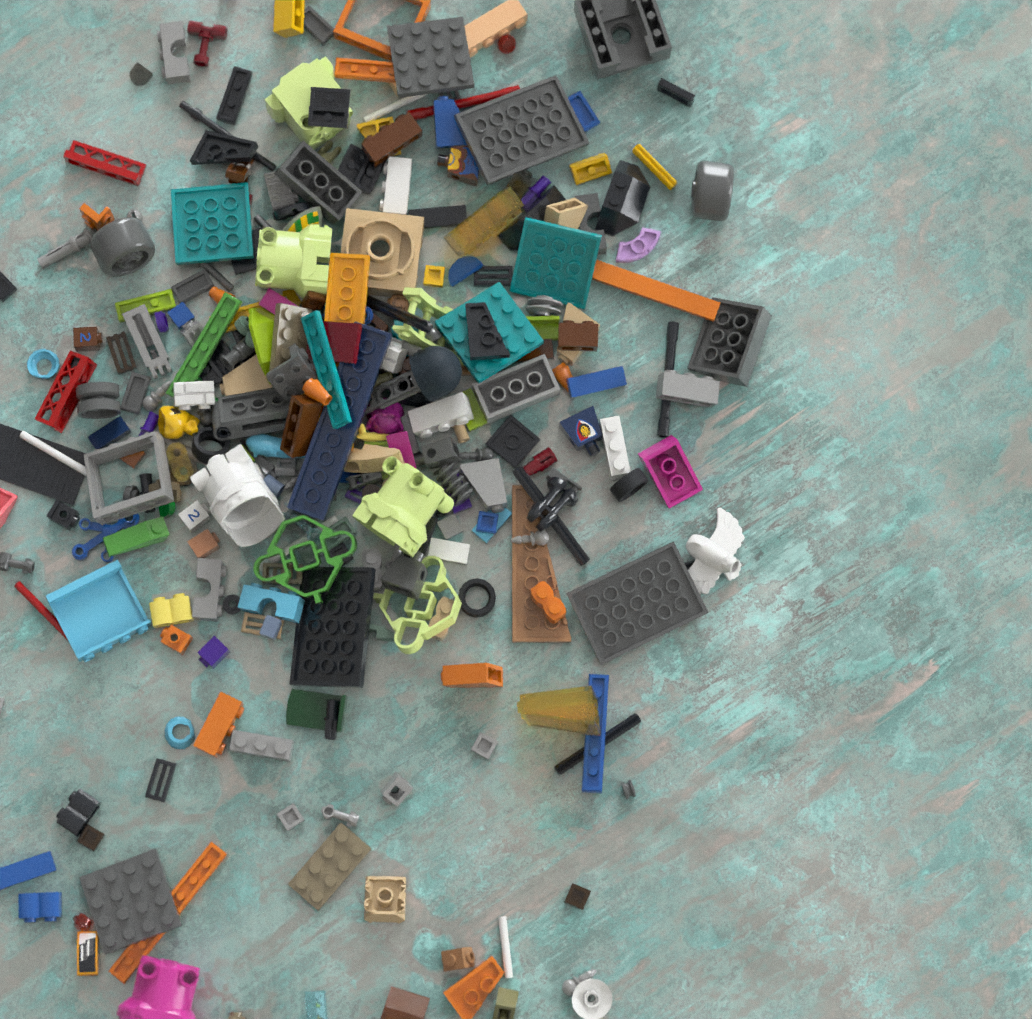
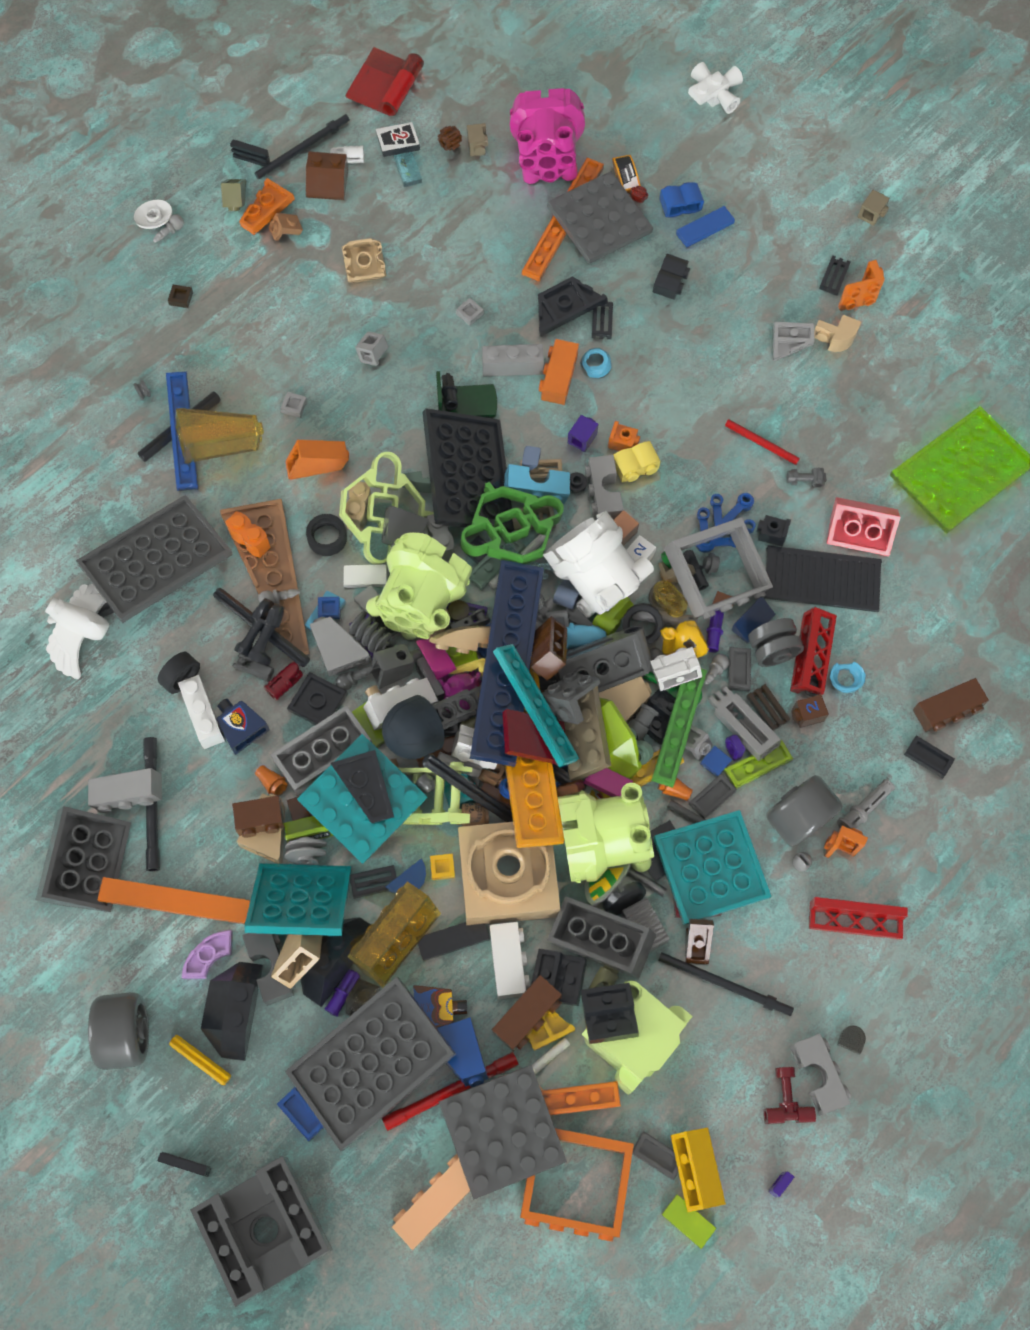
camera: 170 degrees right, 10 degrees down
white bar [19,431,87,477] -> none
medium azure panel [46,560,151,662] -> none
dark brown tile [77,824,105,852] -> none
bright green slope [103,516,170,557] -> none
black wing [190,130,259,165] -> none
black tile [216,66,253,126] -> none
dark tan plate [288,823,372,911] -> none
orange cone [302,378,332,406] -> none
light grey bar [321,804,359,827] -> none
clear red plate [497,34,516,53] -> none
white bar [498,916,513,978] -> none
blue tile [566,366,627,398] -> none
yellow slope [569,153,612,185] -> none
dark pink slope [638,435,703,509] -> none
none -> black wing [538,276,608,336]

